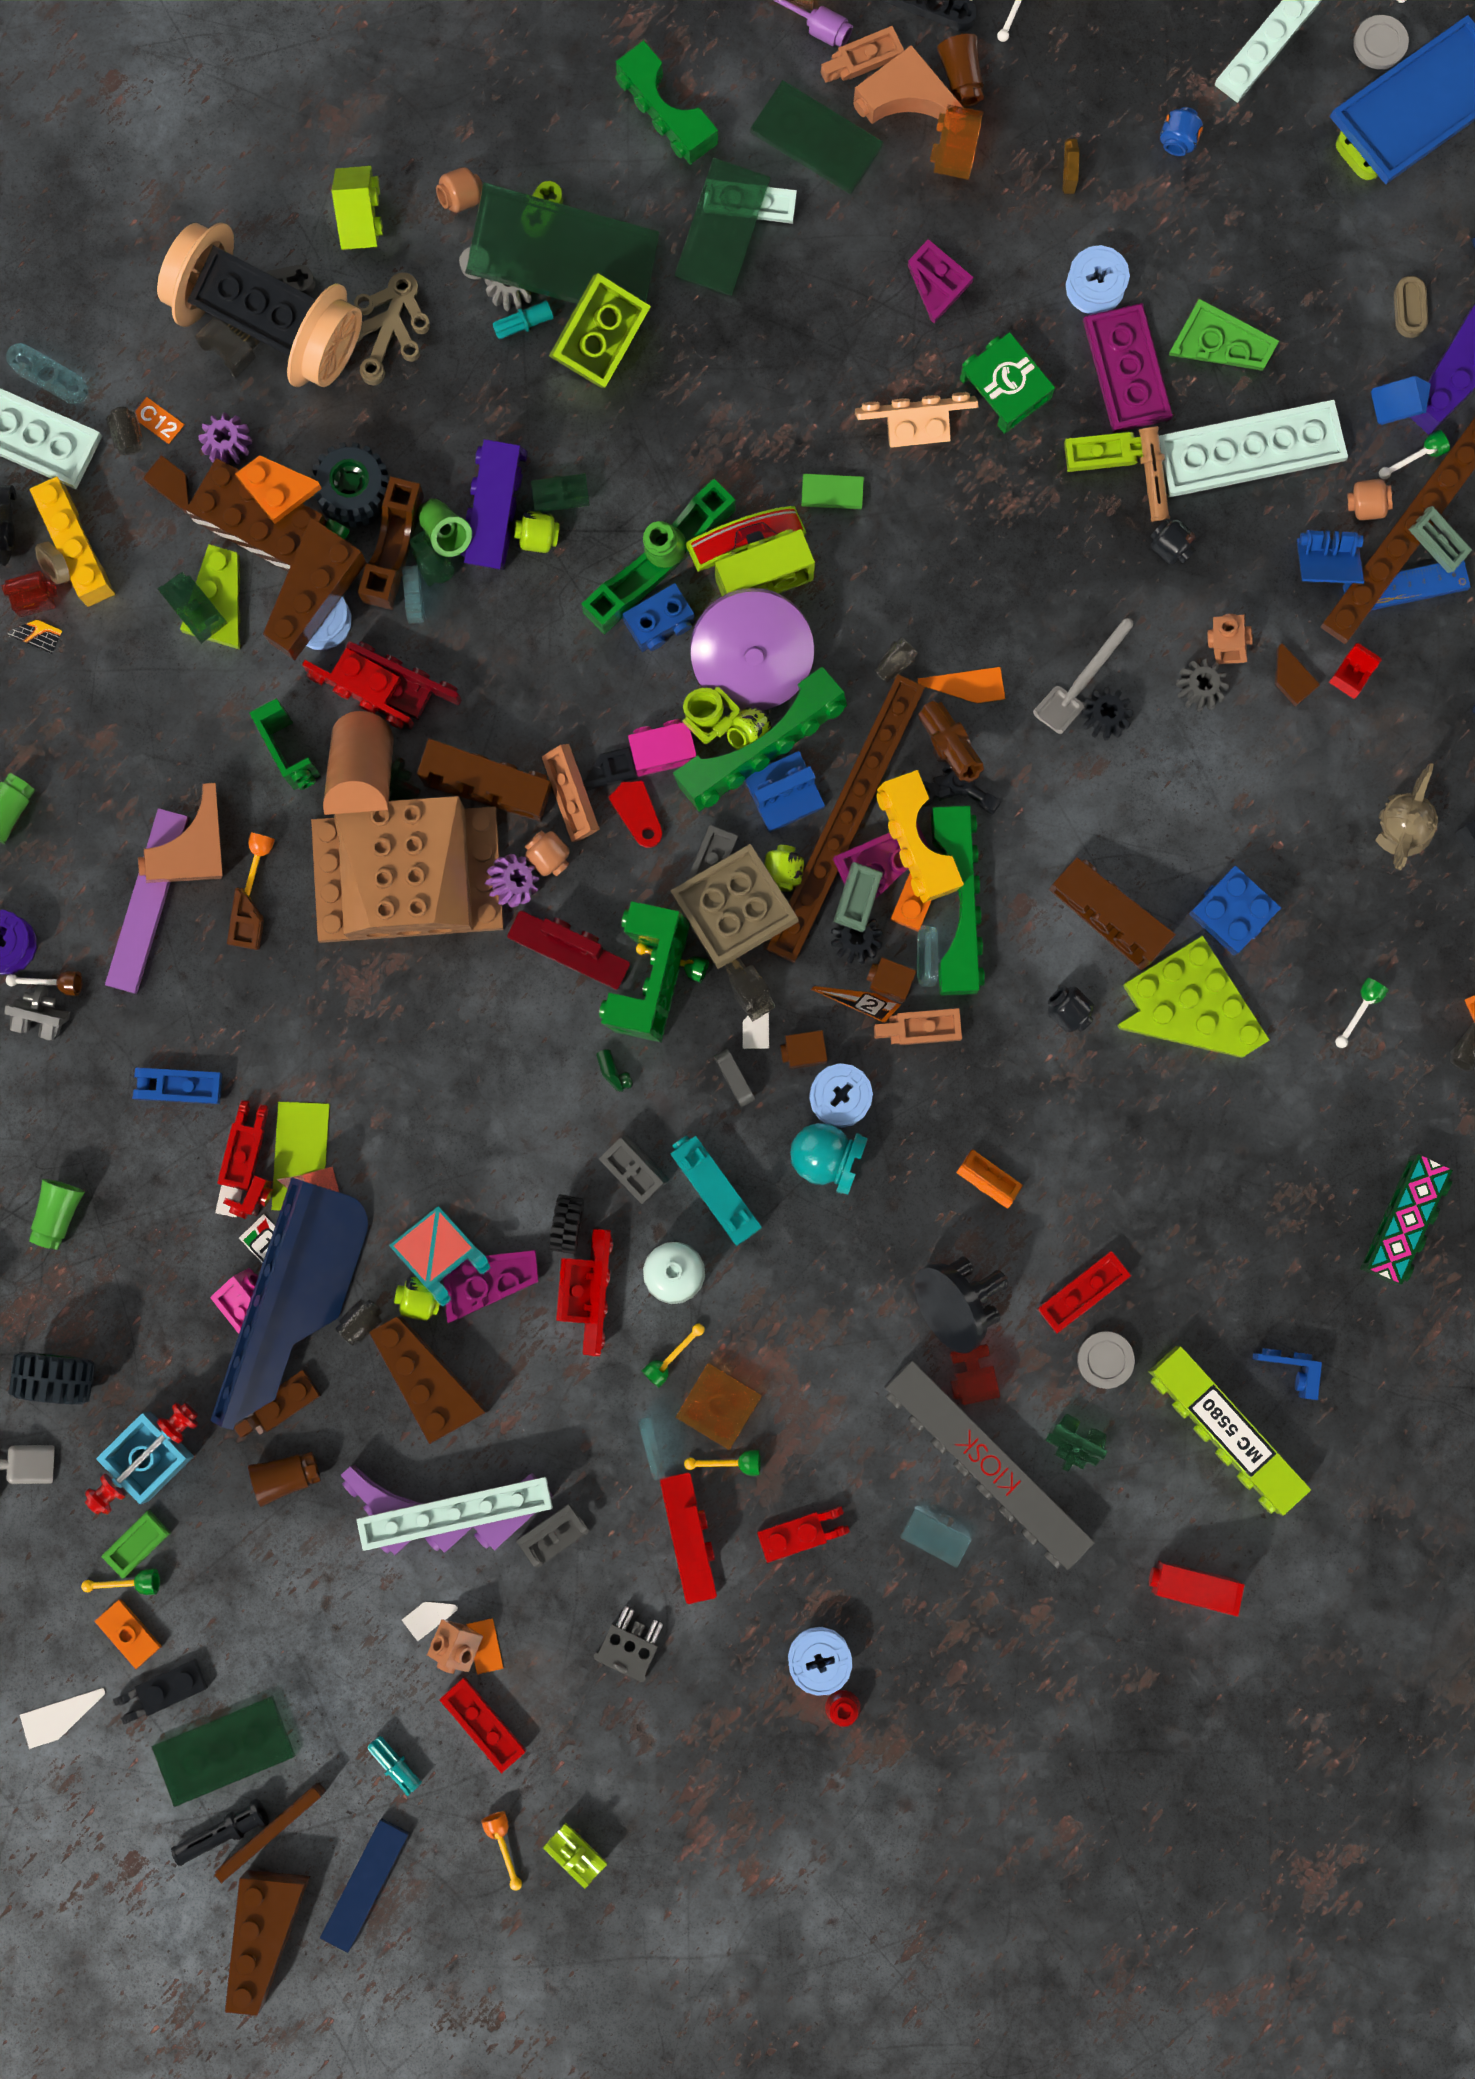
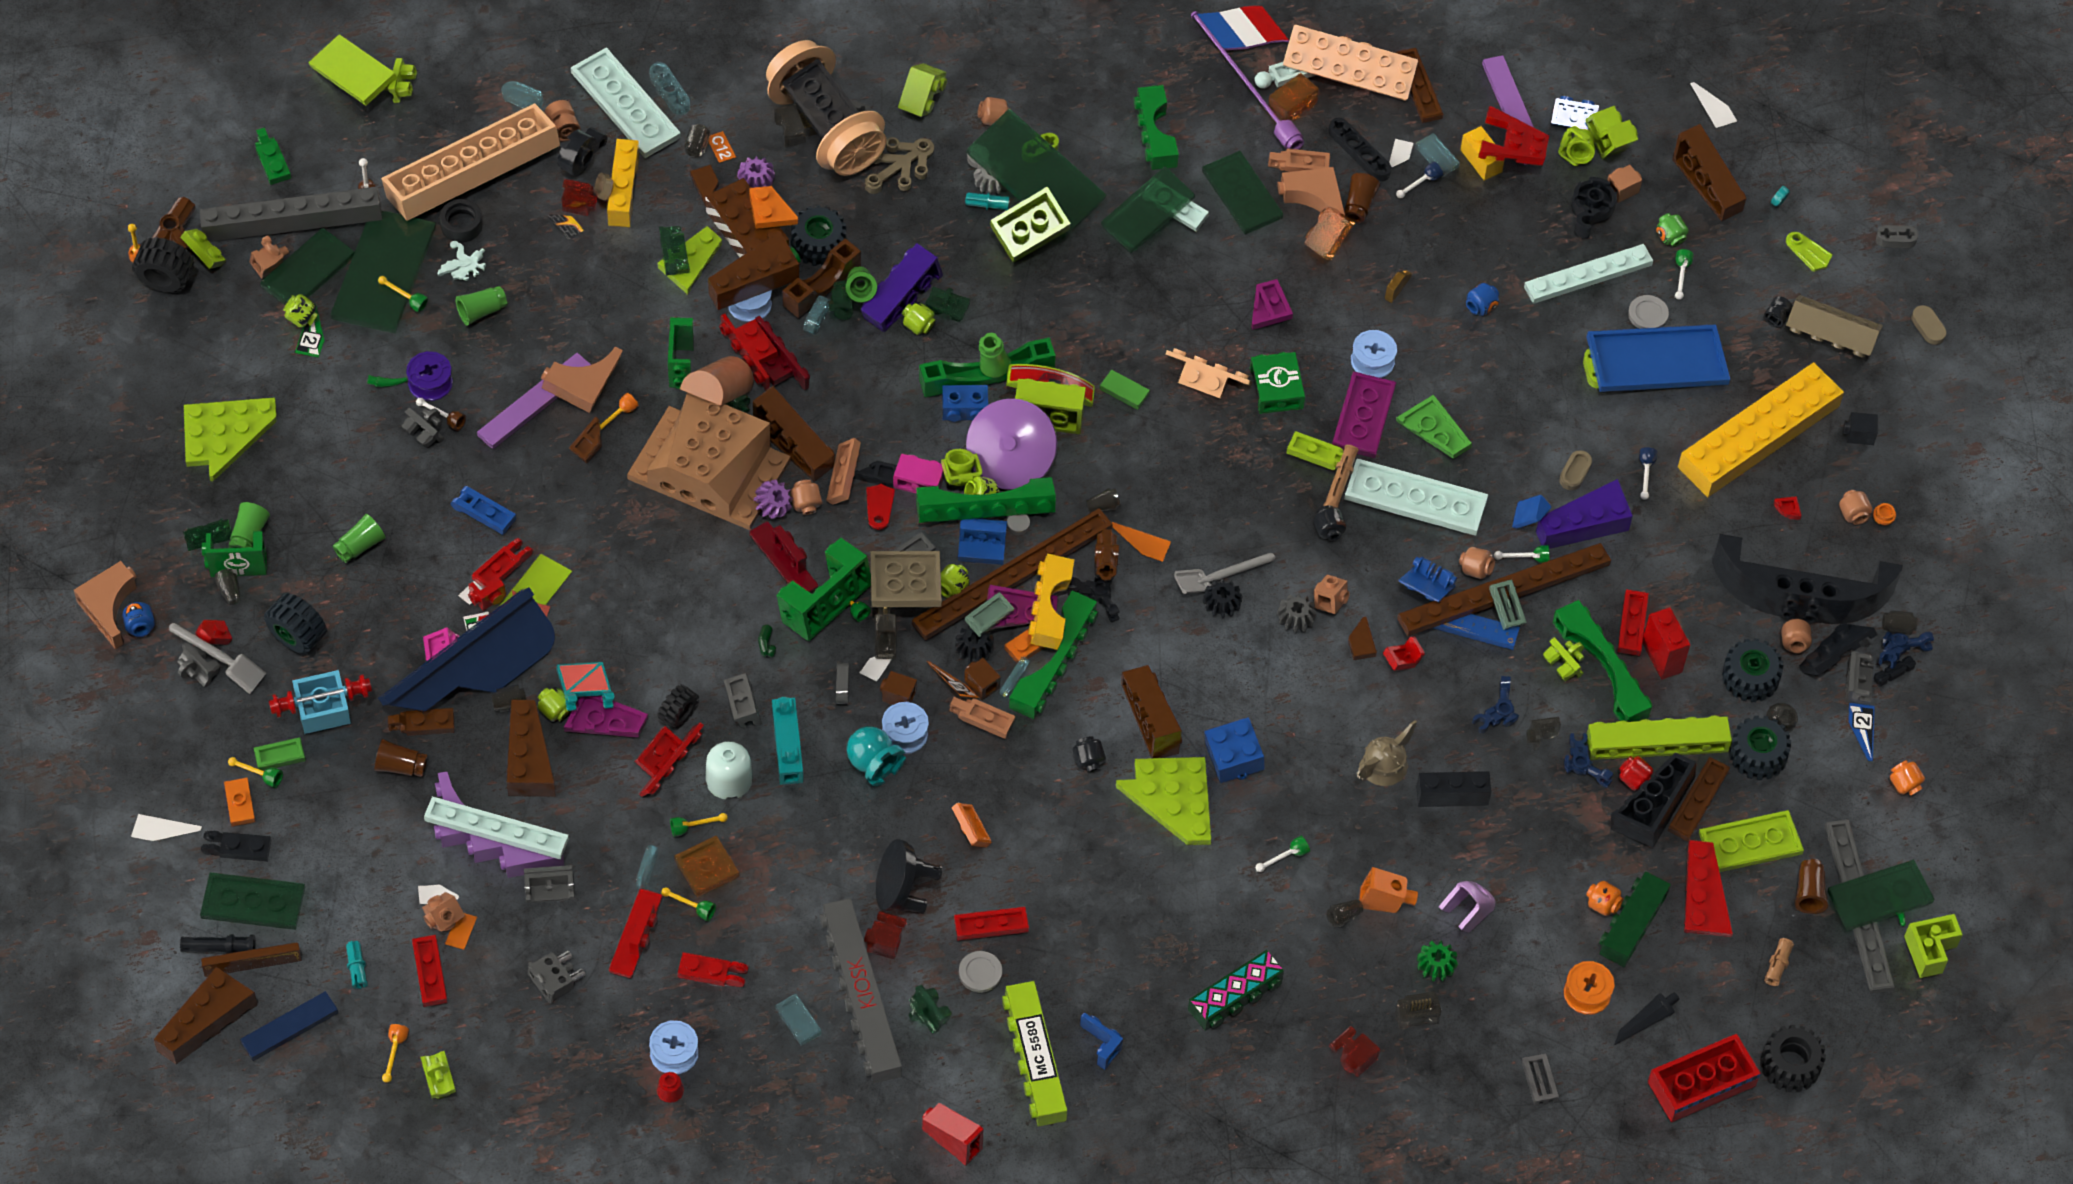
camera: 25 degrees right, 25 degrees down
none -> light grey tile [1007,514,1030,536]

